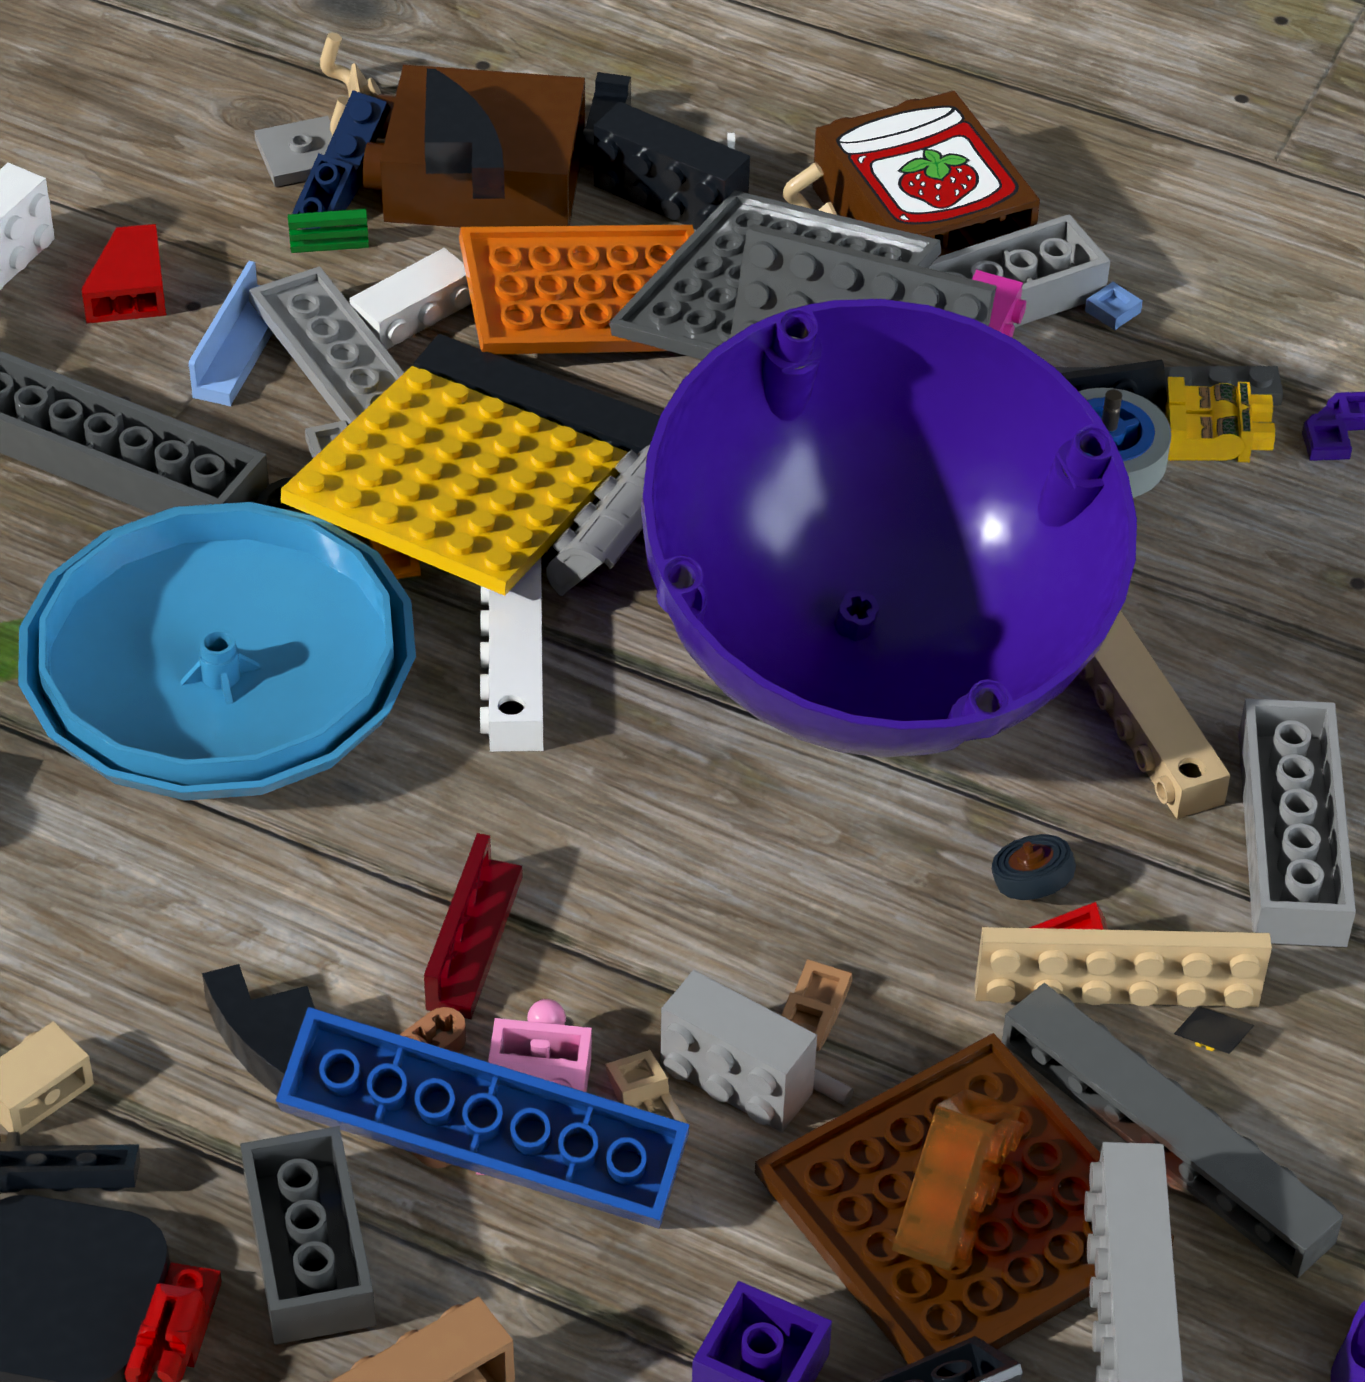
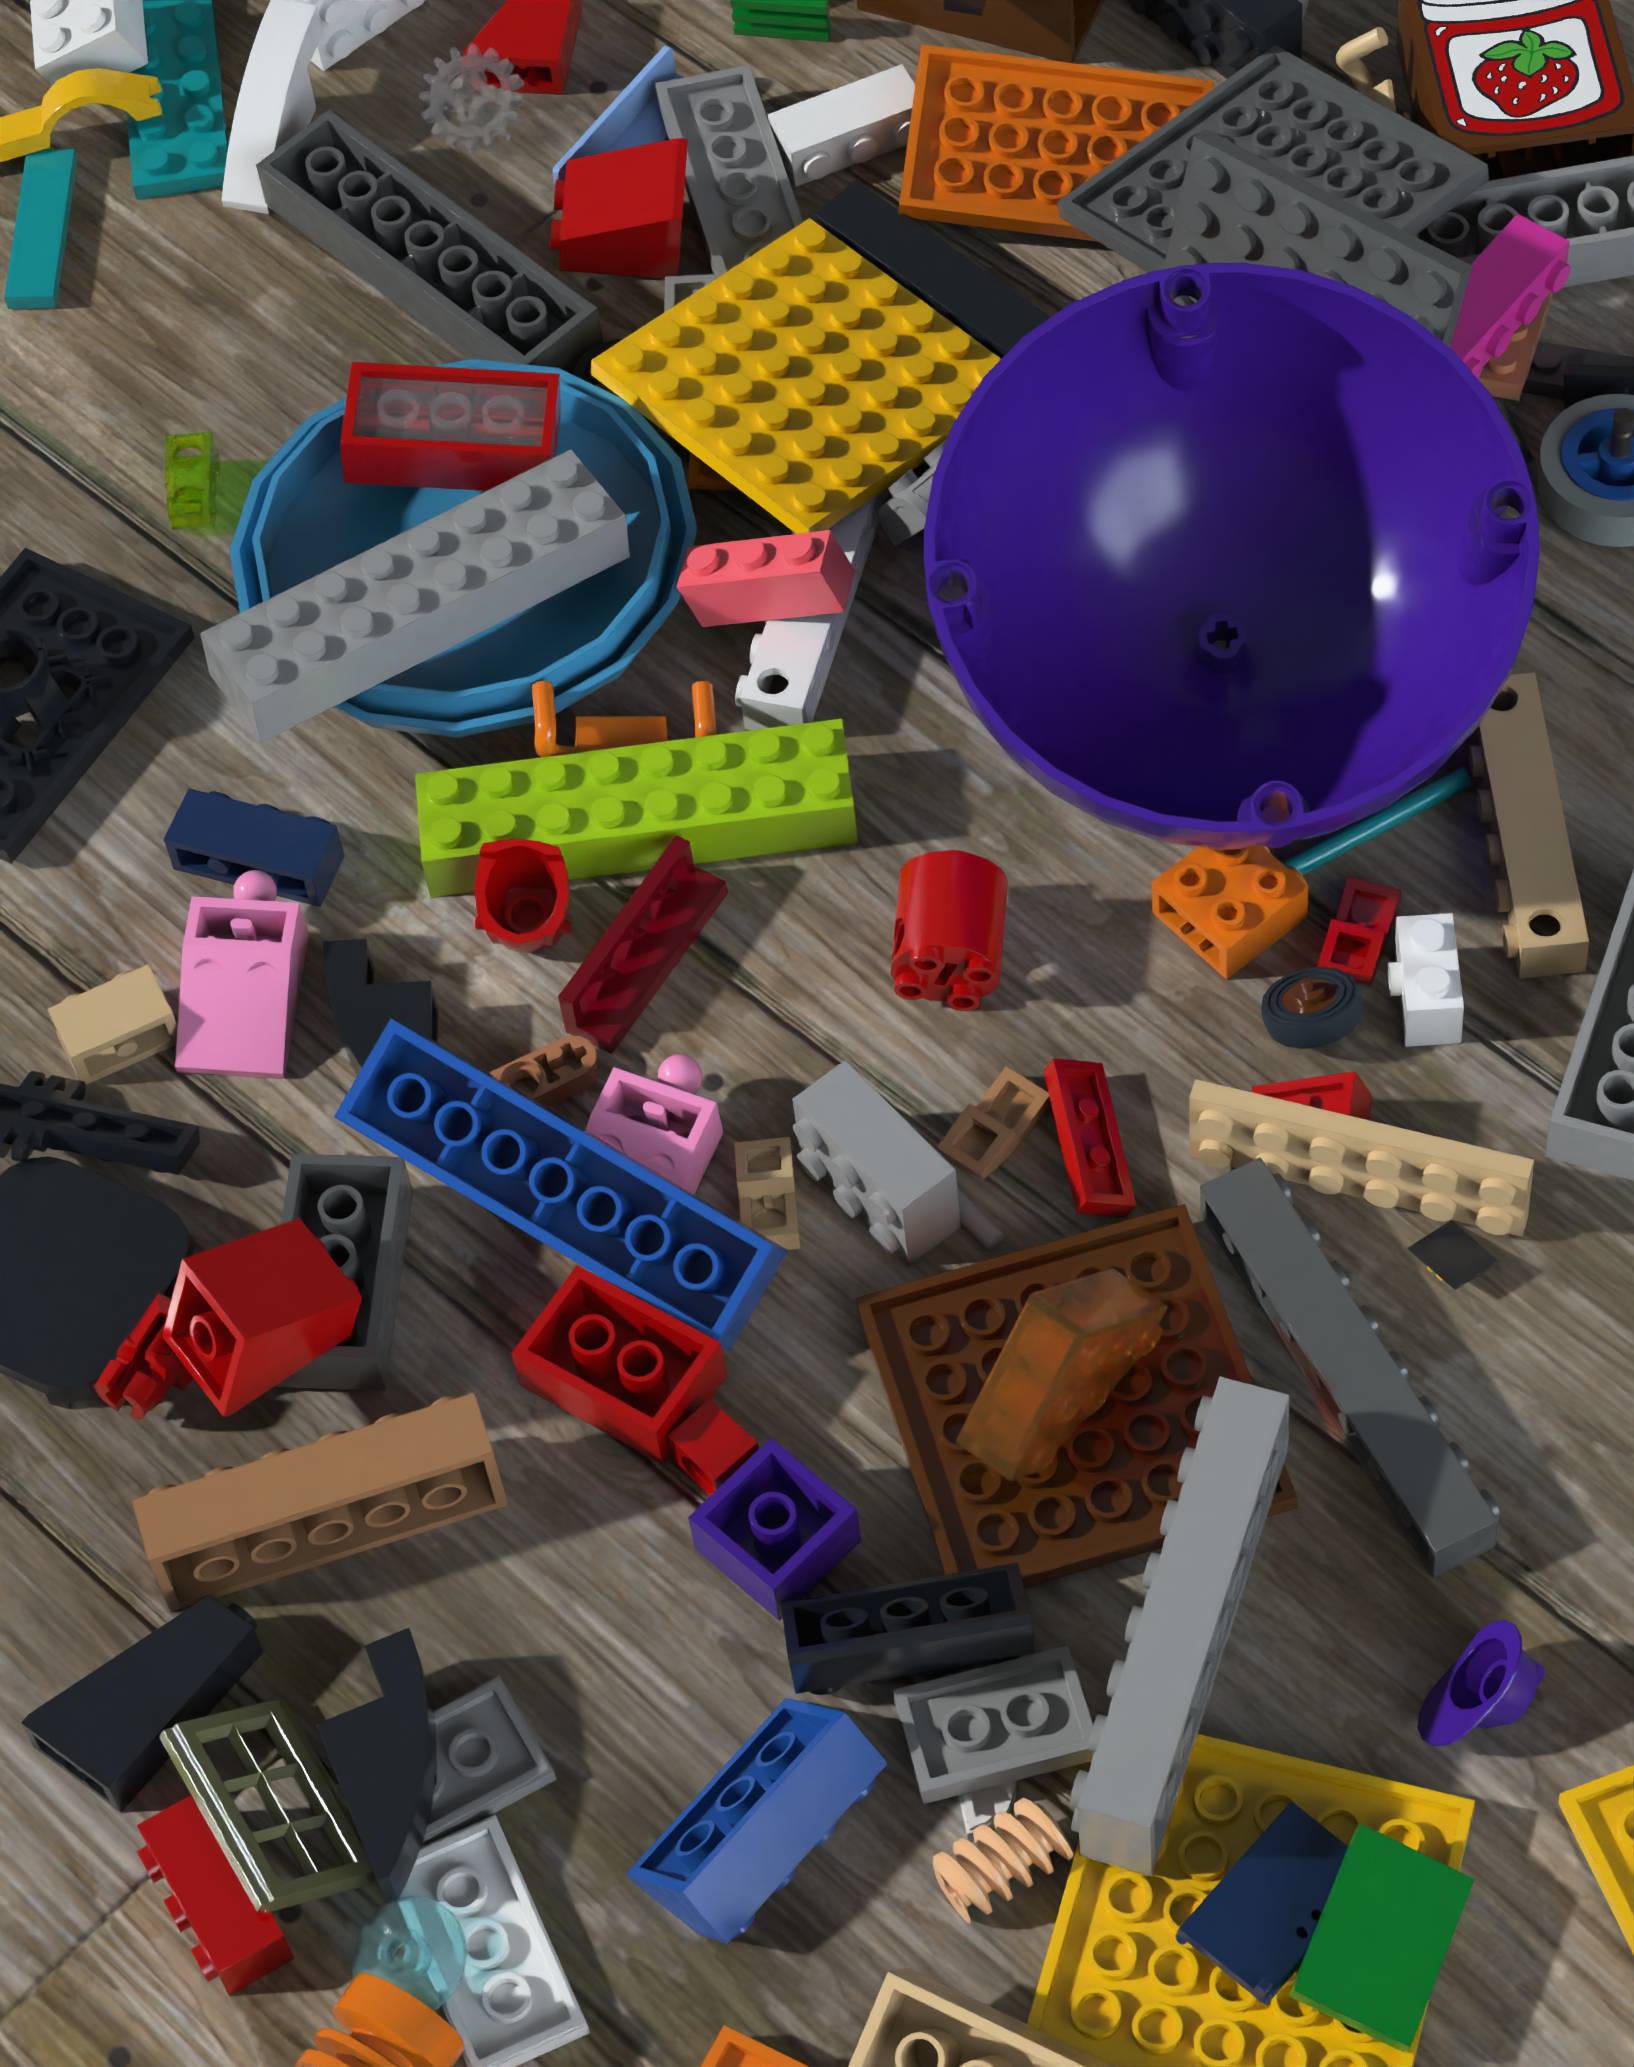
camera: 25 degrees right, 10 degrees up
none -> red slope [162,1218,362,1417]
none -> dark blue brick [164,788,345,907]
none -> bright pink slope [175,870,310,1079]
none -> light grey brick [200,449,630,743]
none -> brick [340,362,561,491]
none -> lime brick [415,719,858,898]
none -> clear gear [419,44,527,154]
none -> red helmet [474,839,572,954]
none -> red brick [511,1265,727,1464]
none -> orange piece [532,681,716,757]
none -> red slope [550,138,688,279]
none -> red brick [667,1399,759,1497]
none -> coral brick [677,530,855,627]
none -> red cylinder [890,850,1008,1011]
none -> red plate [1043,1058,1137,1218]
none -> orange brick [1151,845,1309,980]
none -> teal bar [1281,767,1471,876]
none -> red slope [1317,877,1402,986]
none -> white brick [1388,913,1464,1047]

